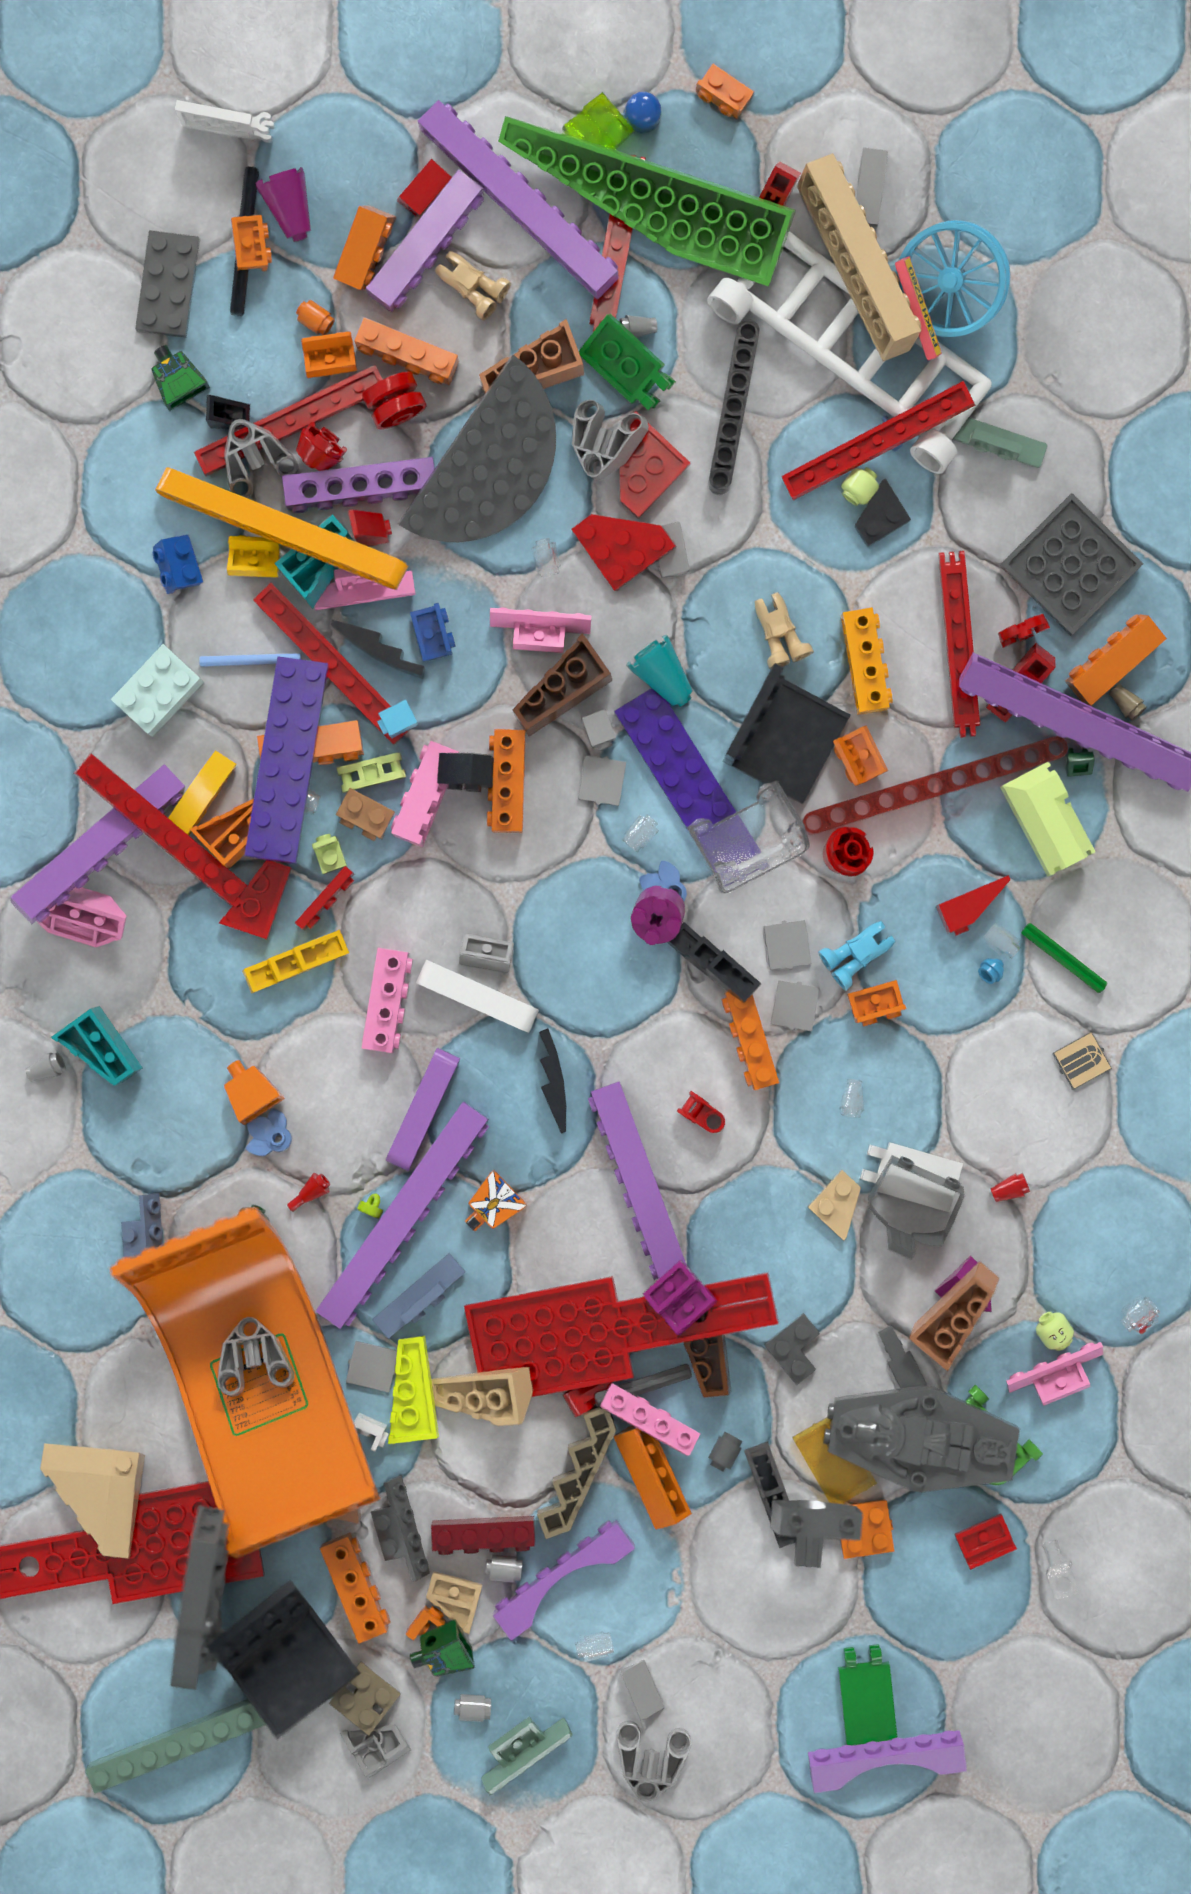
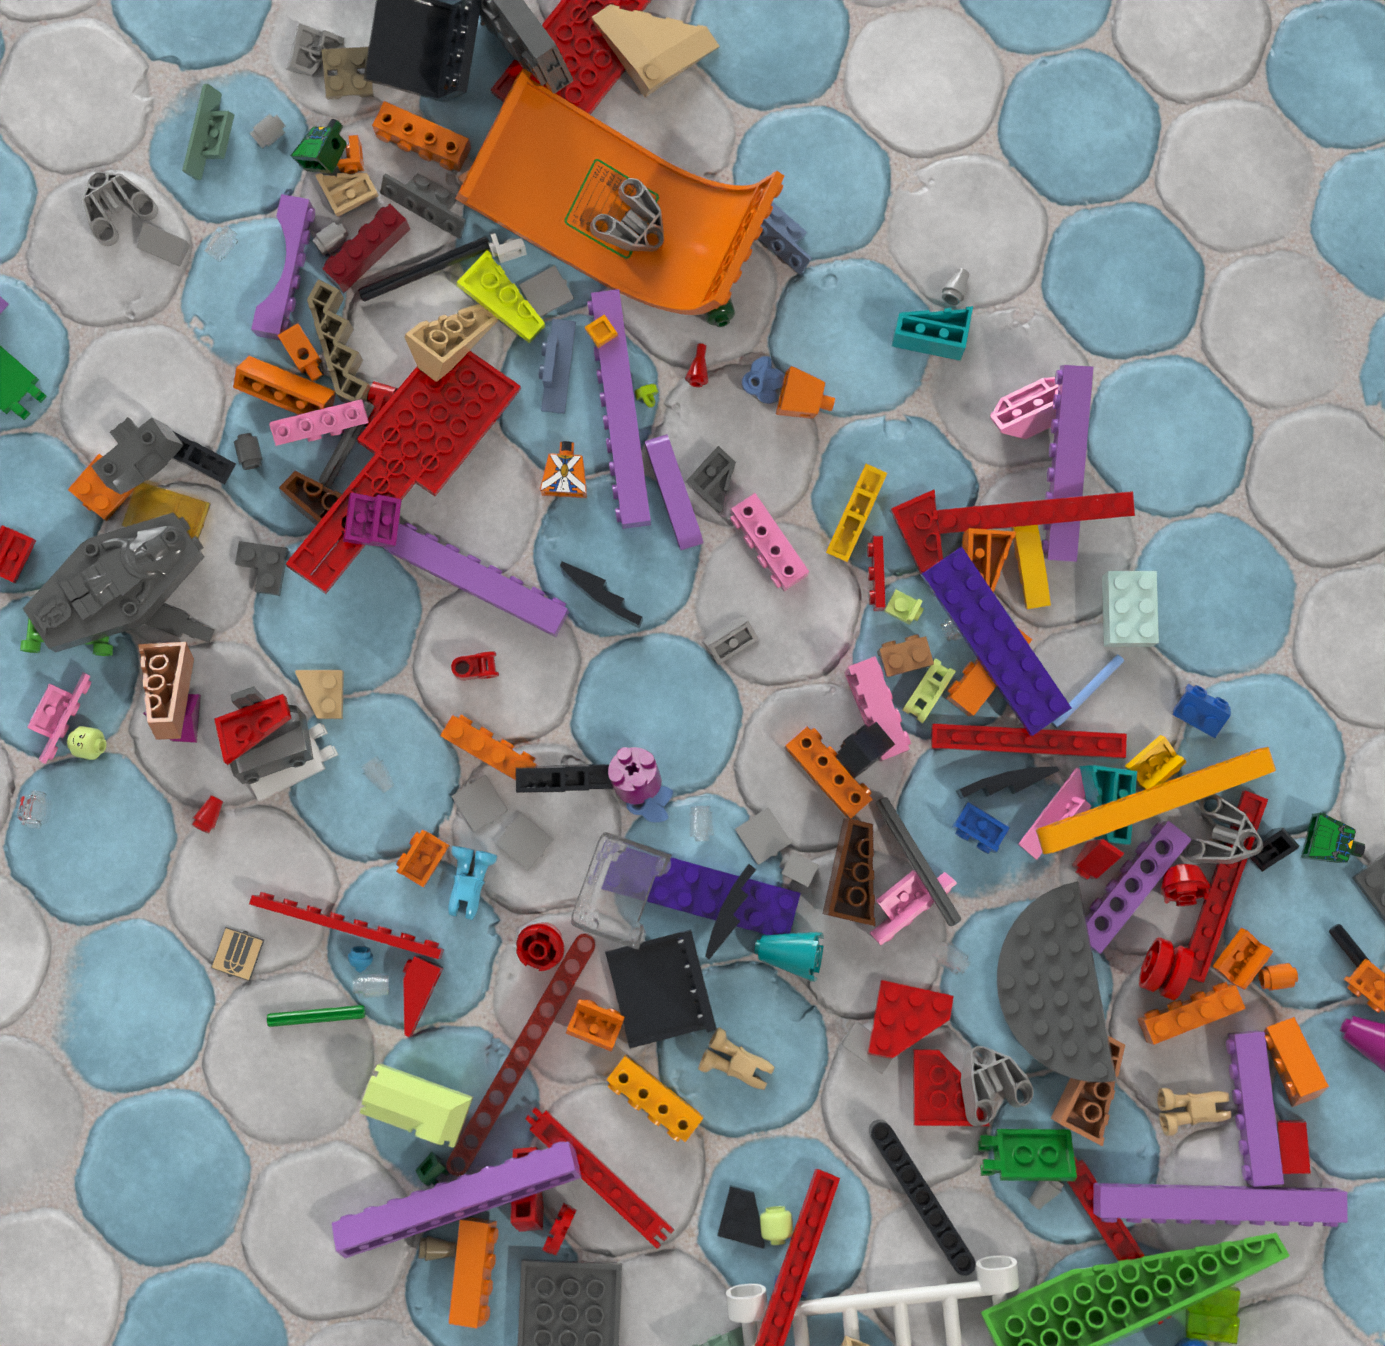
camera: 135 degrees right, 5 degrees down
medium azure brick [377,700,419,738] -> none
white beam [415,960,539,1033] -> none
none -> red wing [214,694,292,765]
none -> red plate [249,892,444,959]
none -> orange torso [277,323,324,381]
none -> black axle [358,236,490,302]
none -> light orange tile [585,314,618,348]
none -> dark grey wing [685,446,736,513]
none -> black slope [705,864,756,960]
none -> dark grey axle [875,797,961,927]

